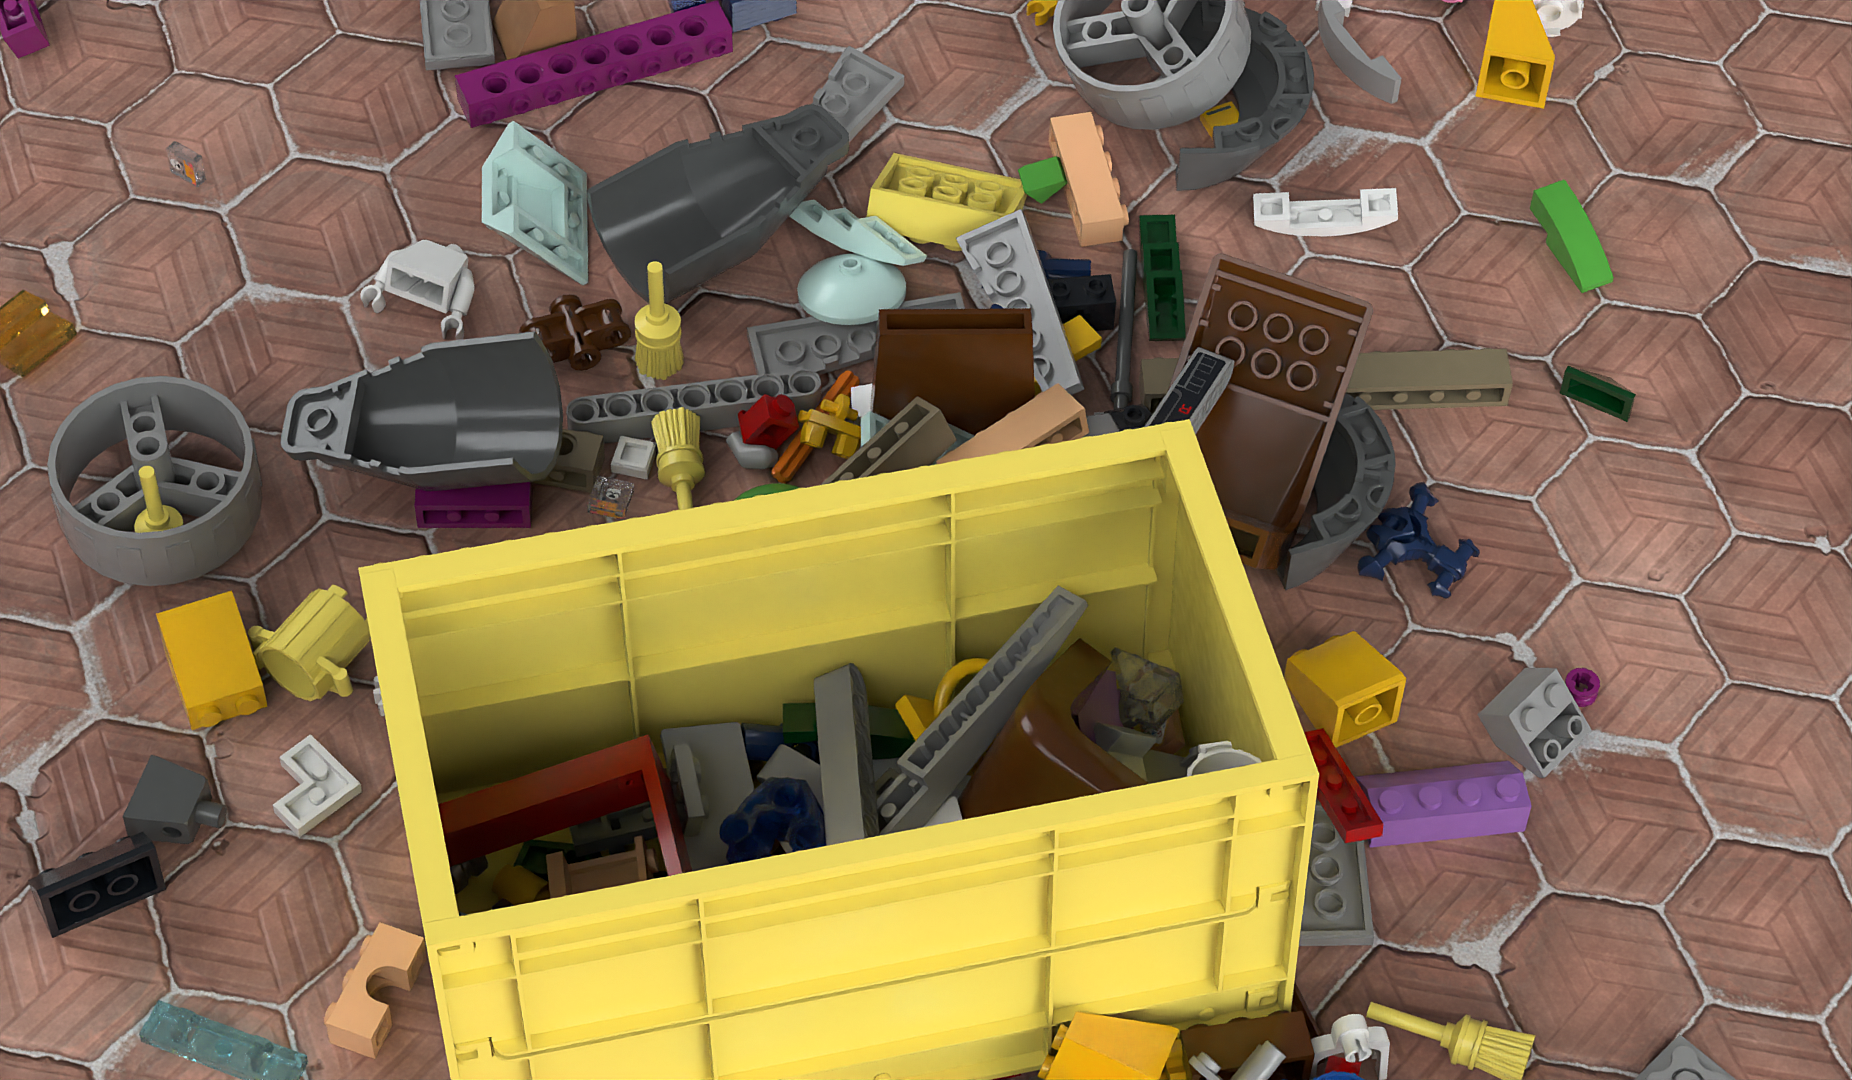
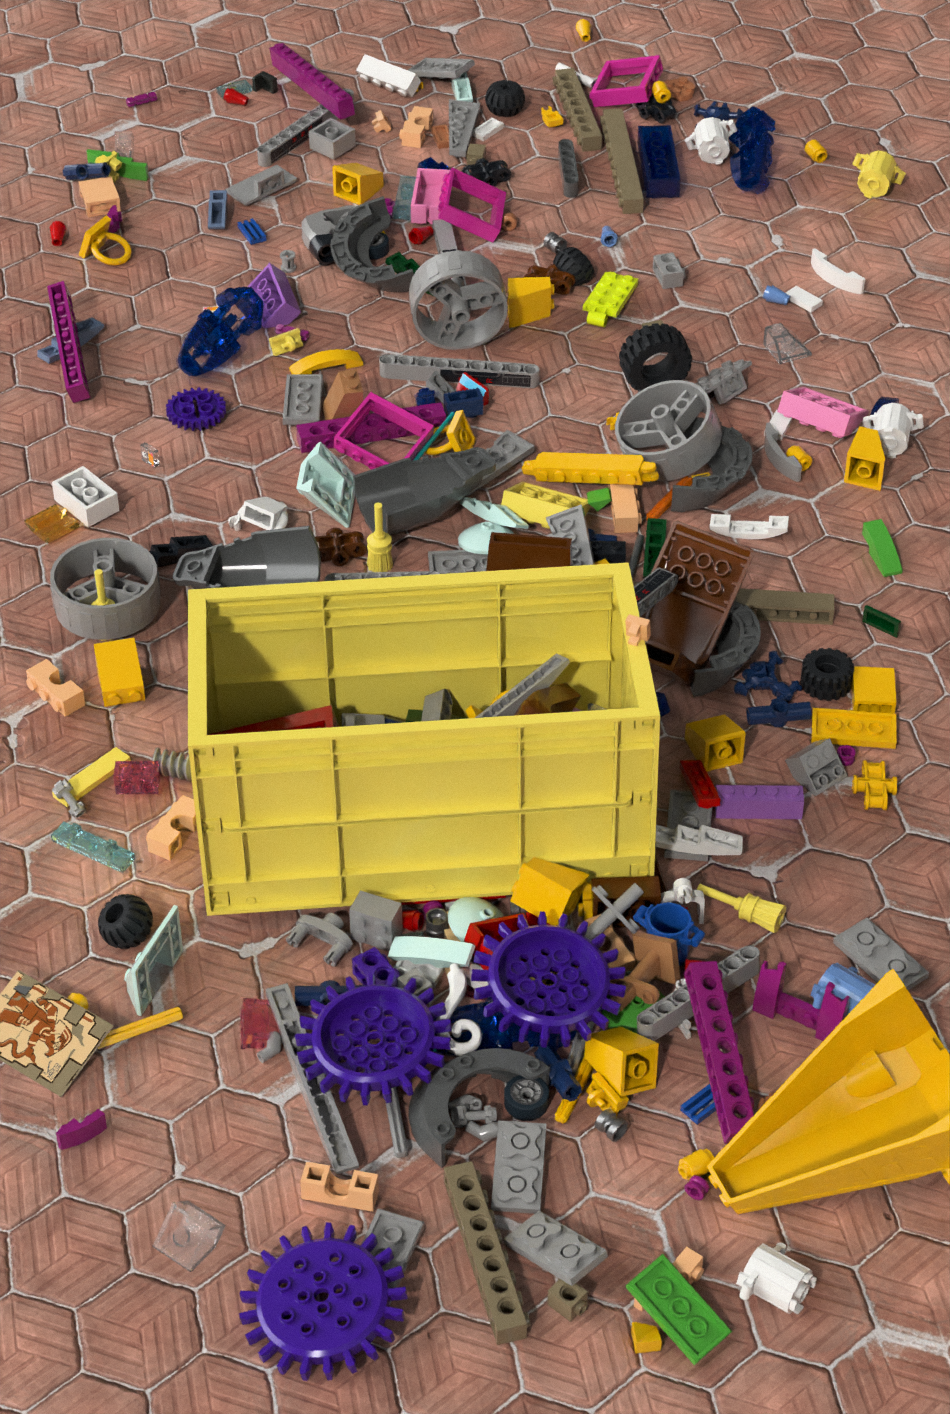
camera: 10 degrees right, 10 degrees down
black slope [28,832,166,938] -> none
dark grey torso [123,755,227,844] -> none
light yellow container [248,584,370,701] -> none
white plate [273,734,362,838] -> none
none -> light nougat arch [26,659,85,717]
none -> white brick [52,466,119,527]
none -> light yellow tile [52,747,131,807]
none -> light grey bar [52,779,86,818]
none -> clear pink brick [113,761,160,794]
none -> black slope [149,535,213,568]
none -> light grey piece [152,747,192,781]
none -> dark purple gear [166,387,226,431]
none -> dark pink window [334,392,434,470]
none -> teal axle [412,412,455,461]
none -> yellow tile [425,410,476,455]
none -> yellow hinge [522,452,659,485]
none -> light nougat tile [625,614,651,646]
none -> orange axle [646,476,693,520]
none -> white slope [655,824,743,855]
none -> dark blue piece [746,699,812,727]
none -> yellow brick [786,445,812,472]
none -> black tyre [800,648,854,701]
none -> yellow plate [811,708,897,749]
none -> yellow brick [851,666,896,714]
none -> yellow axle [852,760,897,811]

